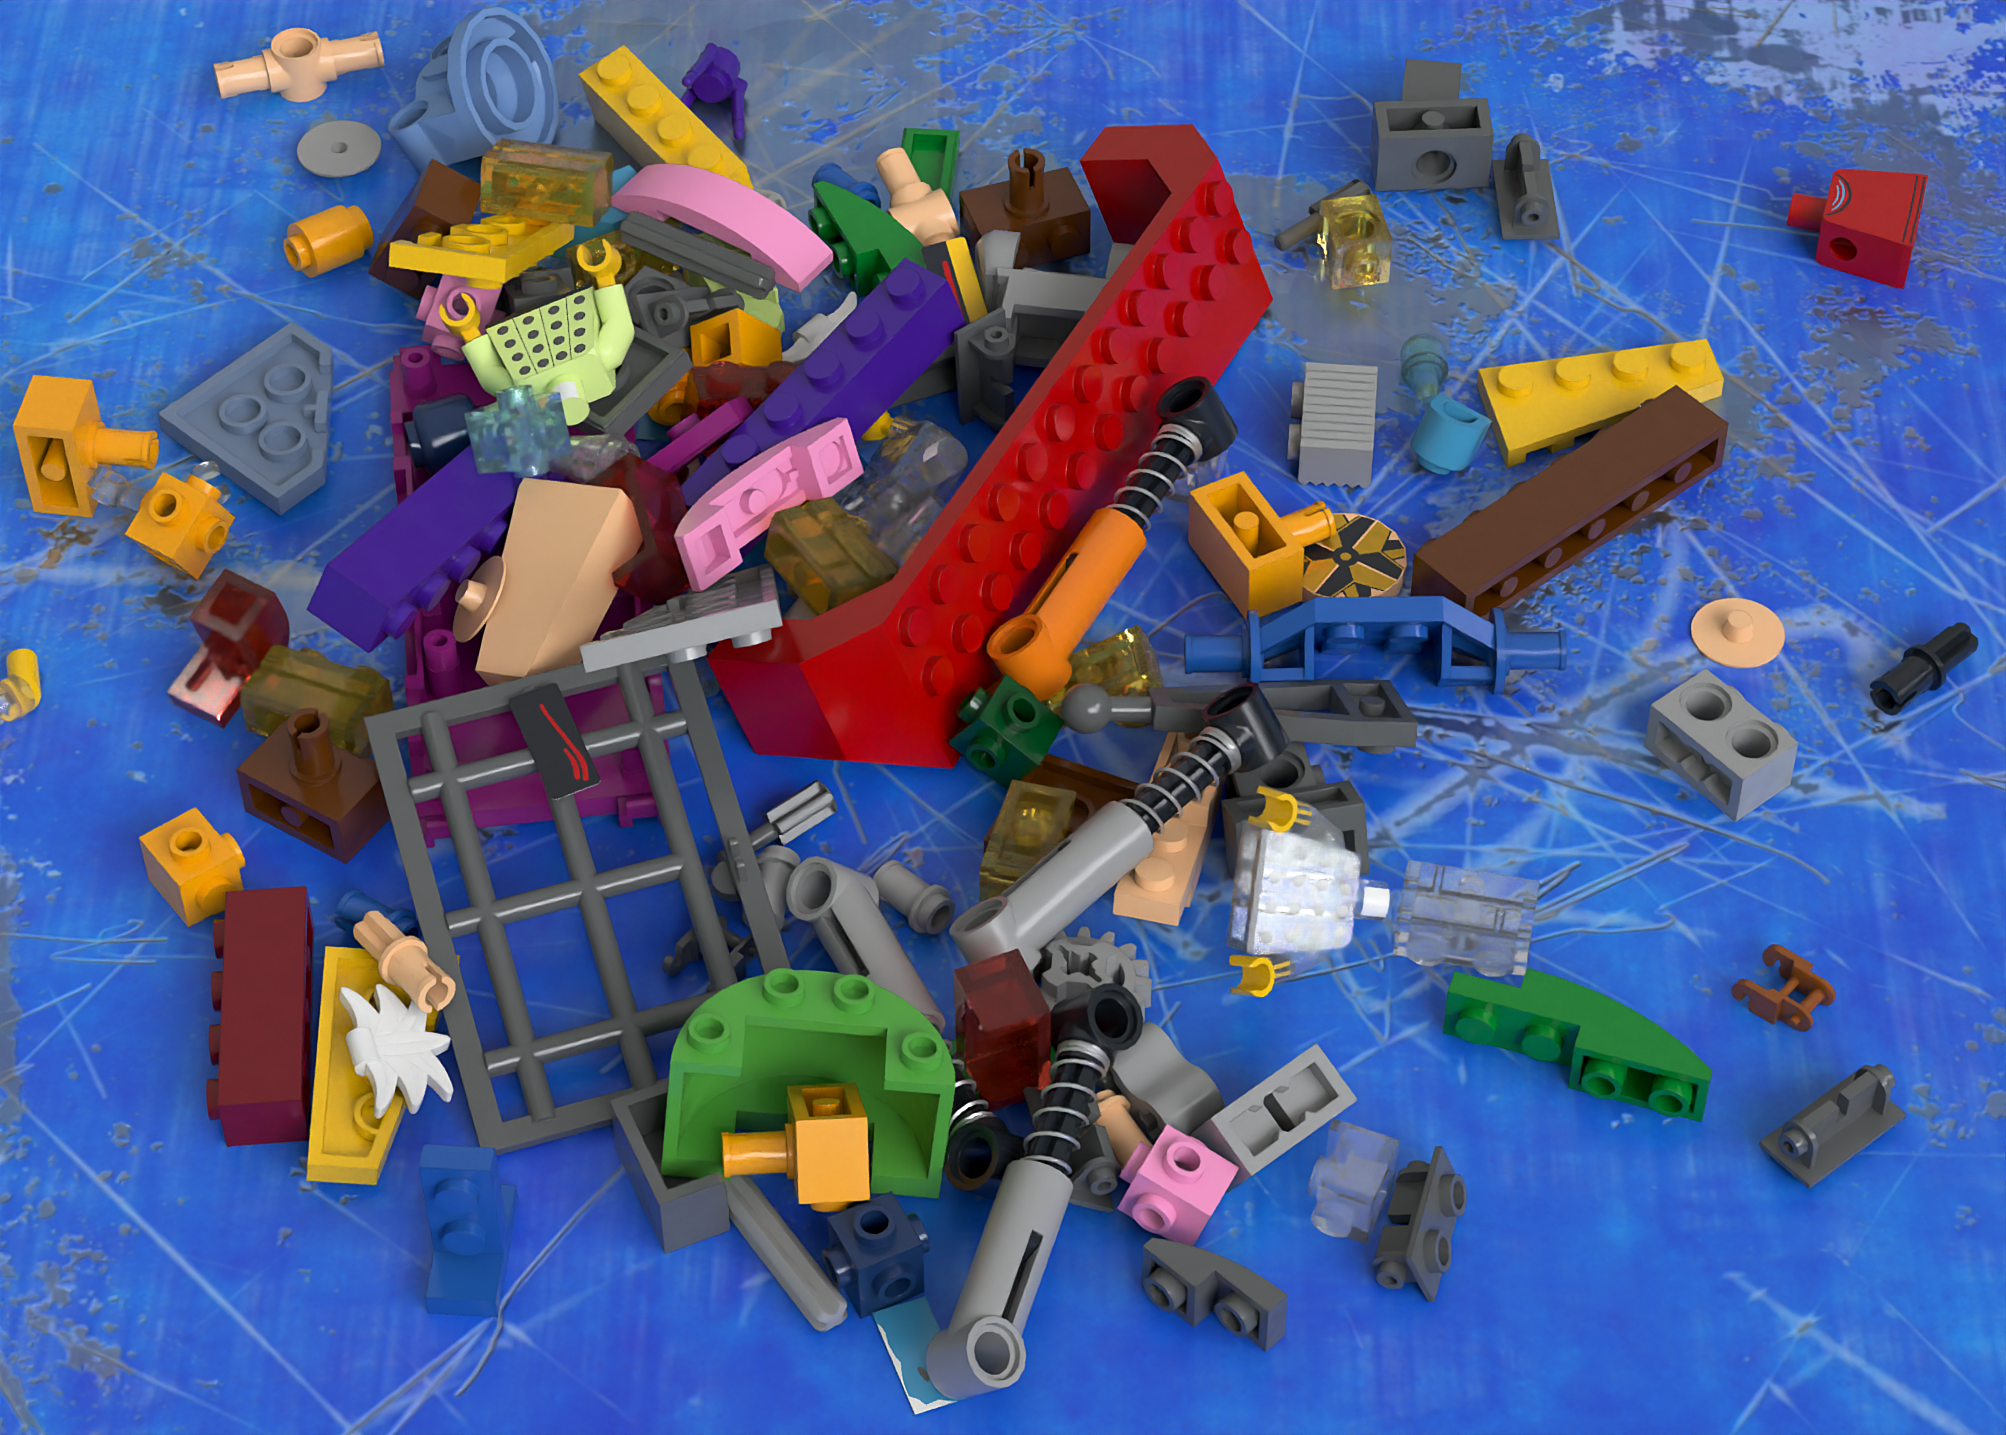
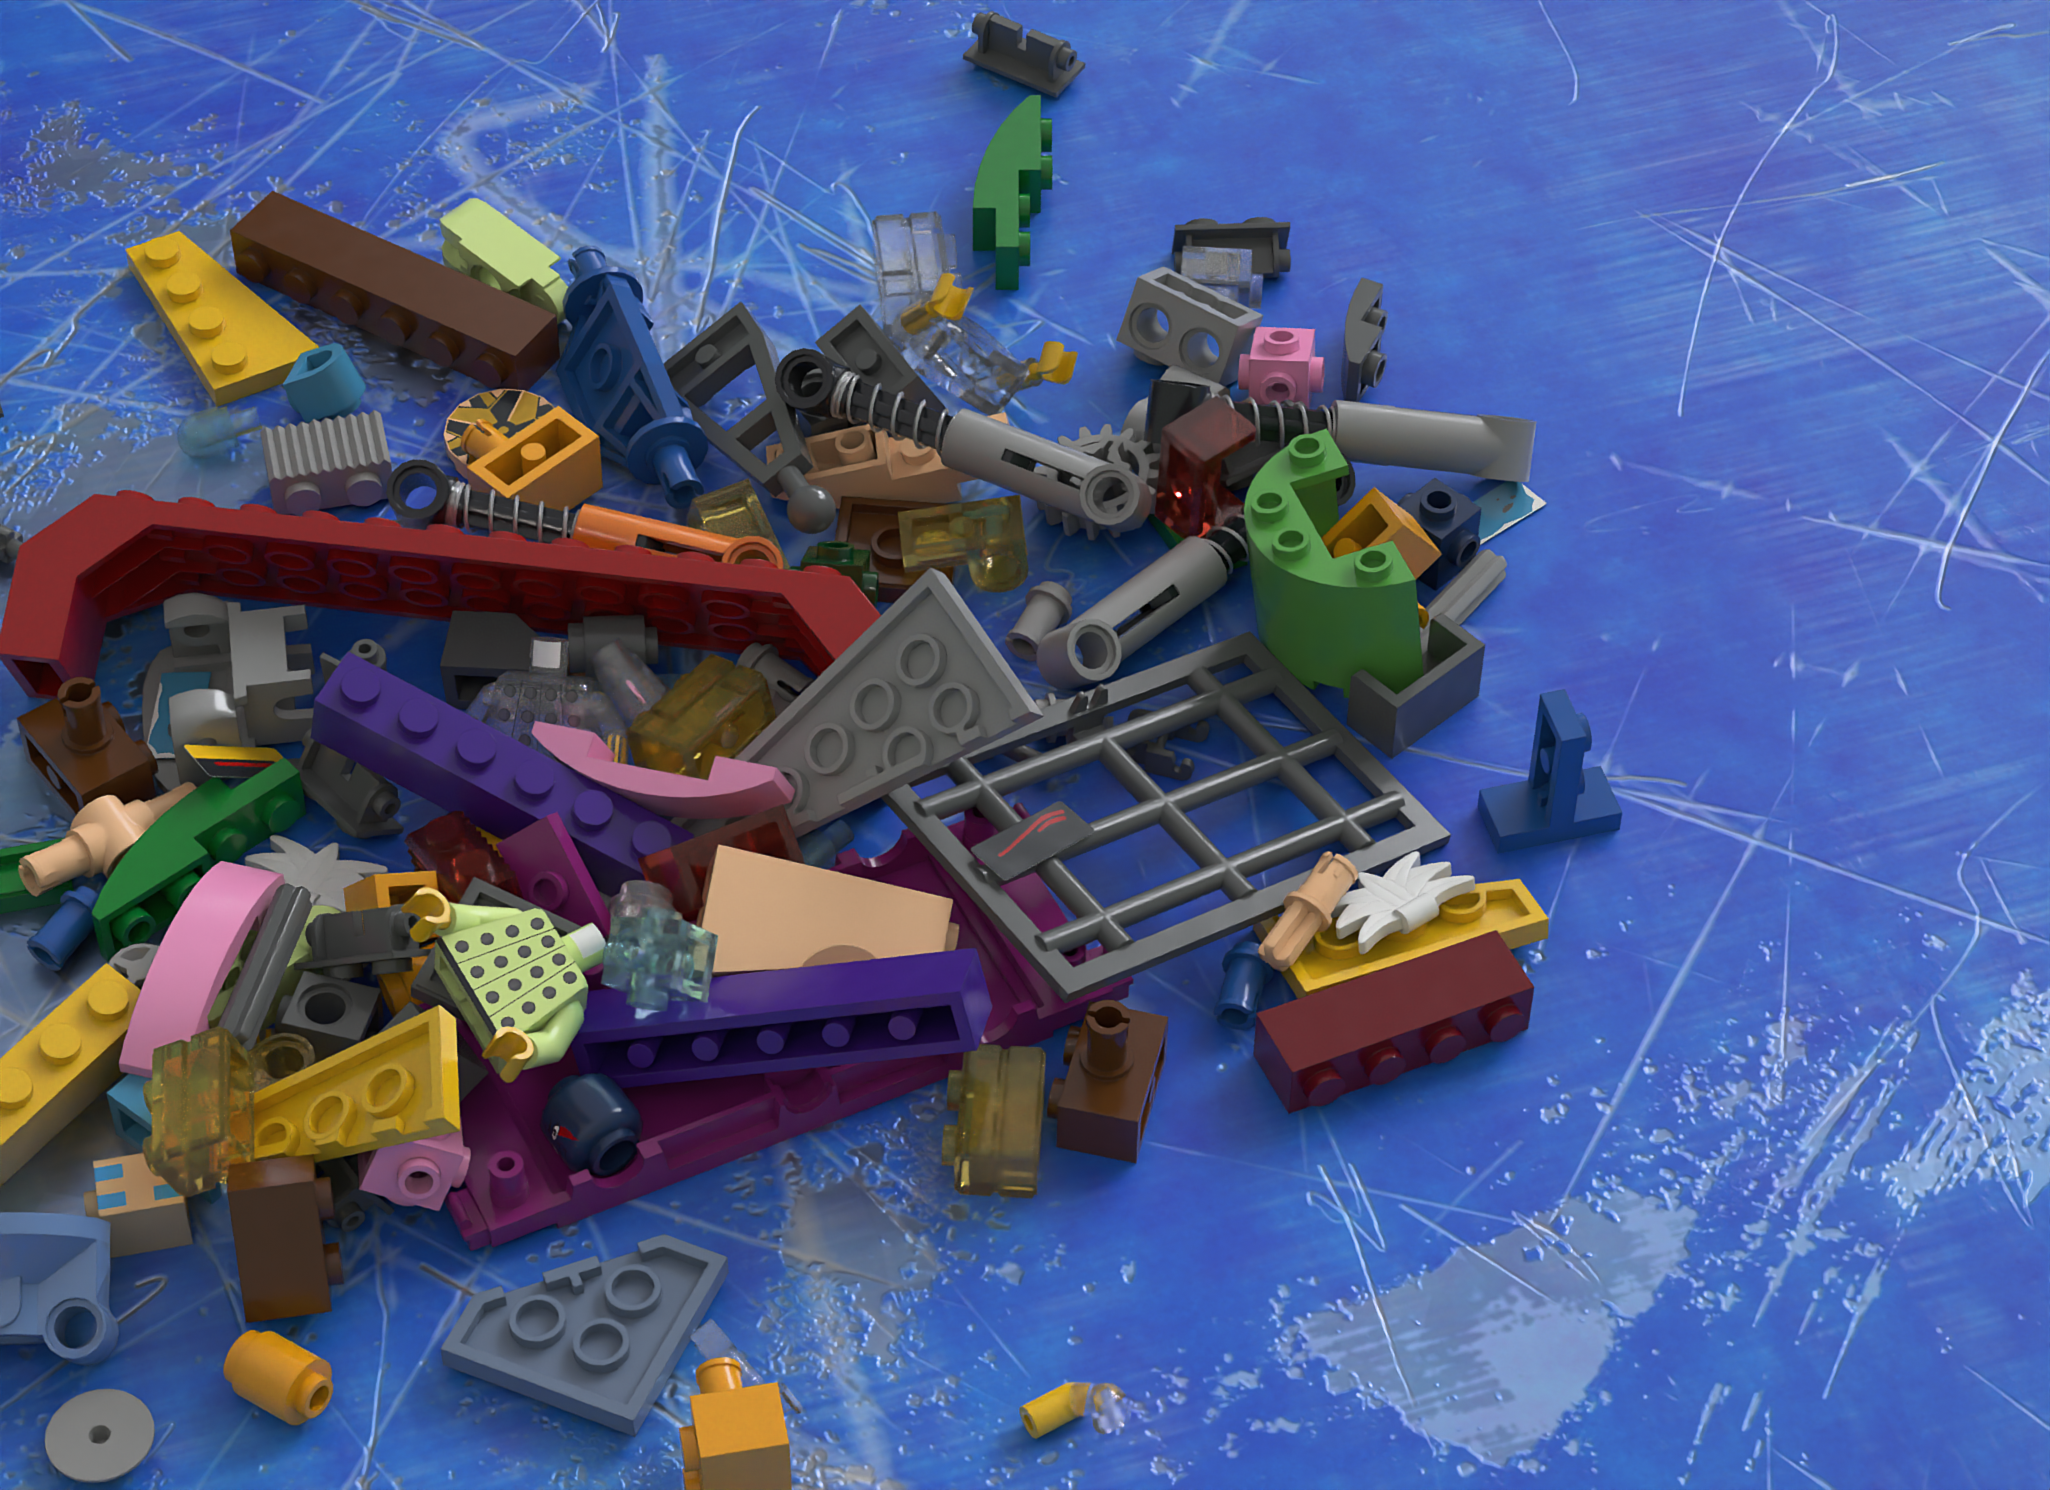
camera: 110 degrees left, 0 degrees up
light orange brick [125,472,236,580] -> none
light orange brick [138,807,246,928] -> none
clear red brick [167,569,290,729] -> none
clear yellow brick [1317,194,1392,290] -> none
light grey brick [1644,669,1798,822] -> none
light nougat piece [1691,598,1785,668] -> none
dark orange piece [1731,944,1836,1032] -> none
black axle [1870,622,1979,716] -> none
none -> yellowish green piece [439,198,568,325]

